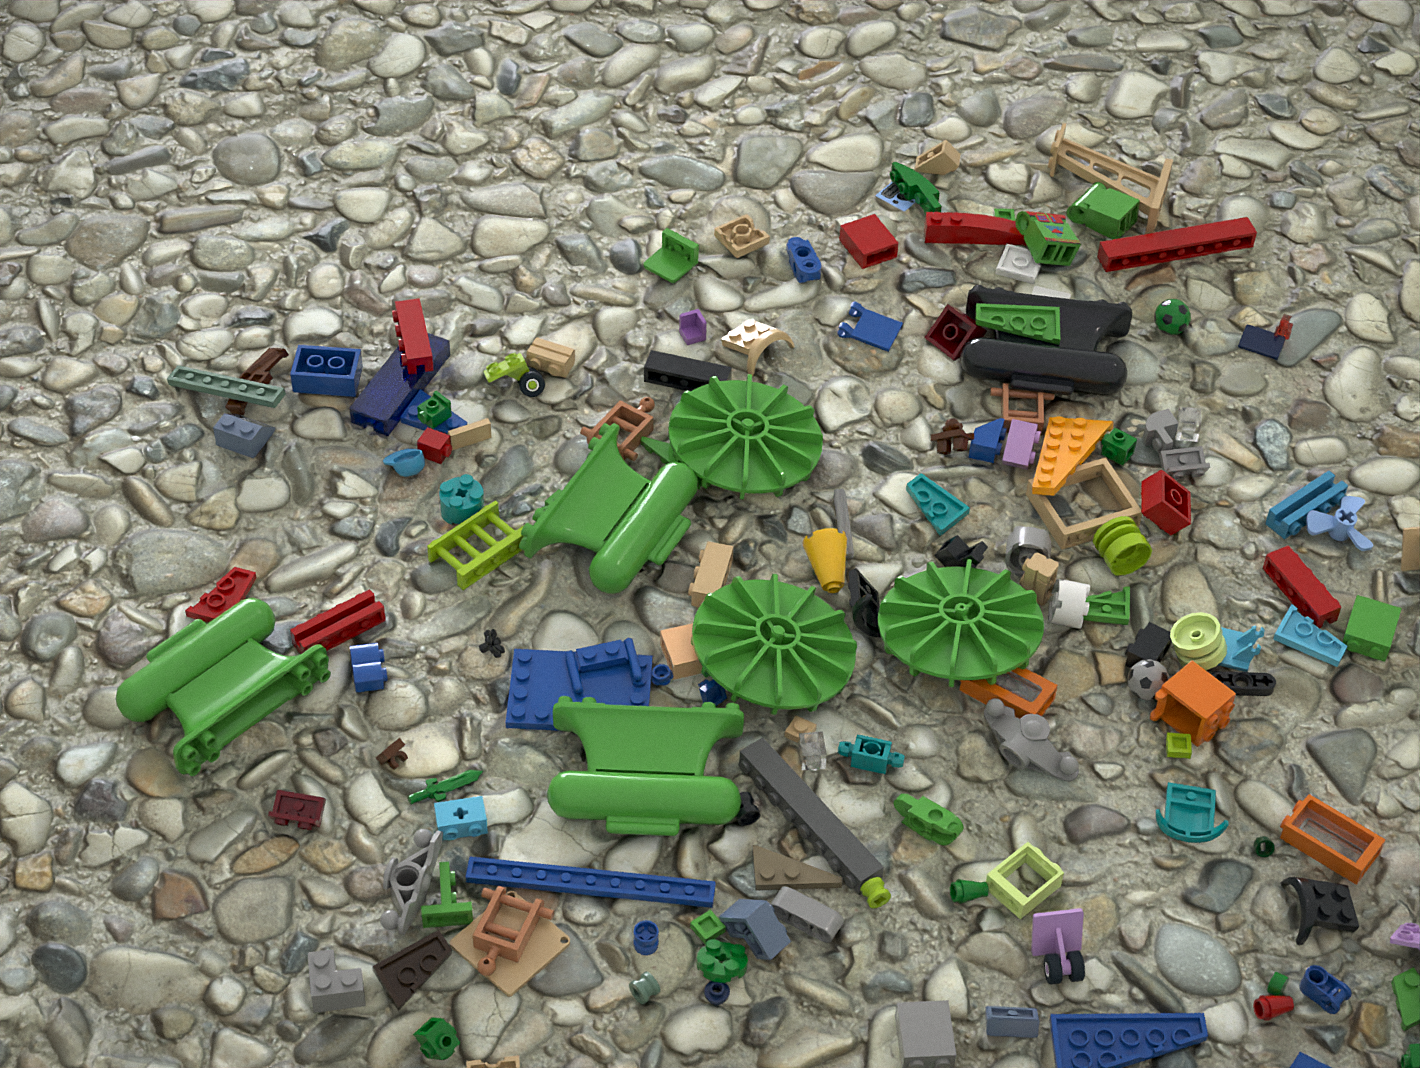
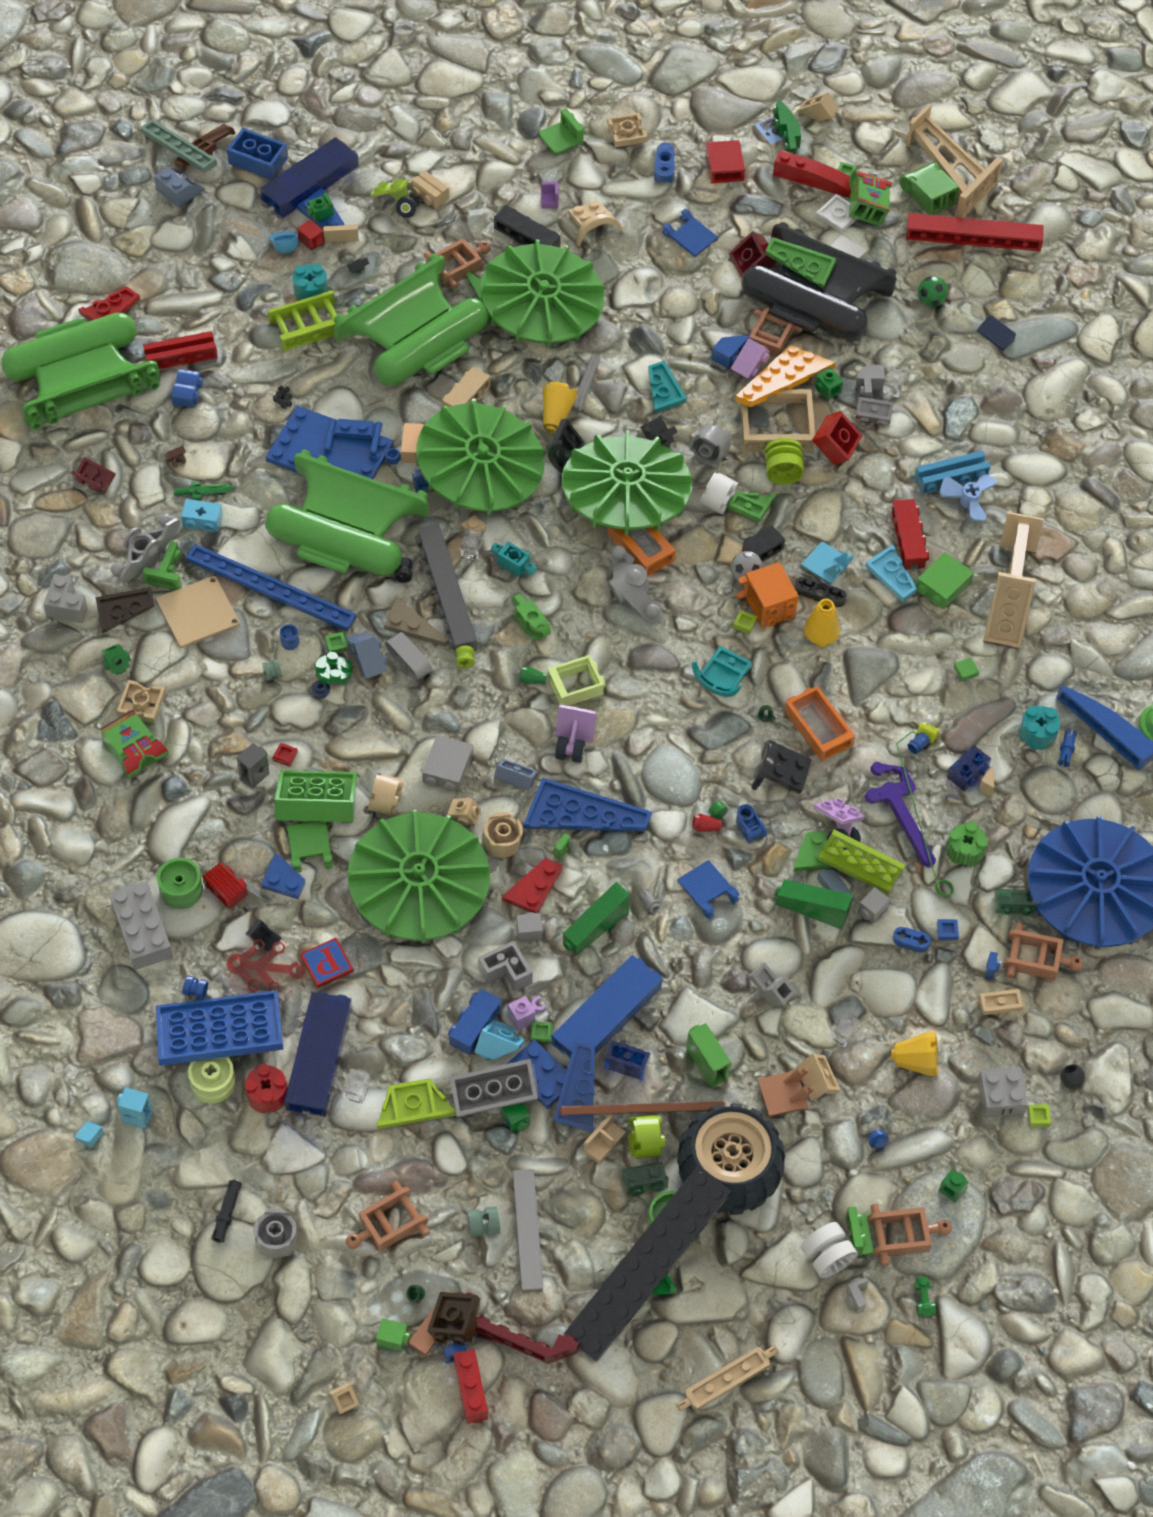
camera: 20 degrees right, 10 degrees up
red brick [392,298,434,374] -> none
nougat piece [473,886,555,976] -> none
reddish brown hips [931,418,974,455] -> none
tan brick [1019,552,1059,606] -> none
yellowish green wheel [1170,612,1227,670] -> none
clear red plate [1274,314,1293,340] -> none
none -> black plate [346,257,369,273]
none -> yellow cone [803,599,841,648]

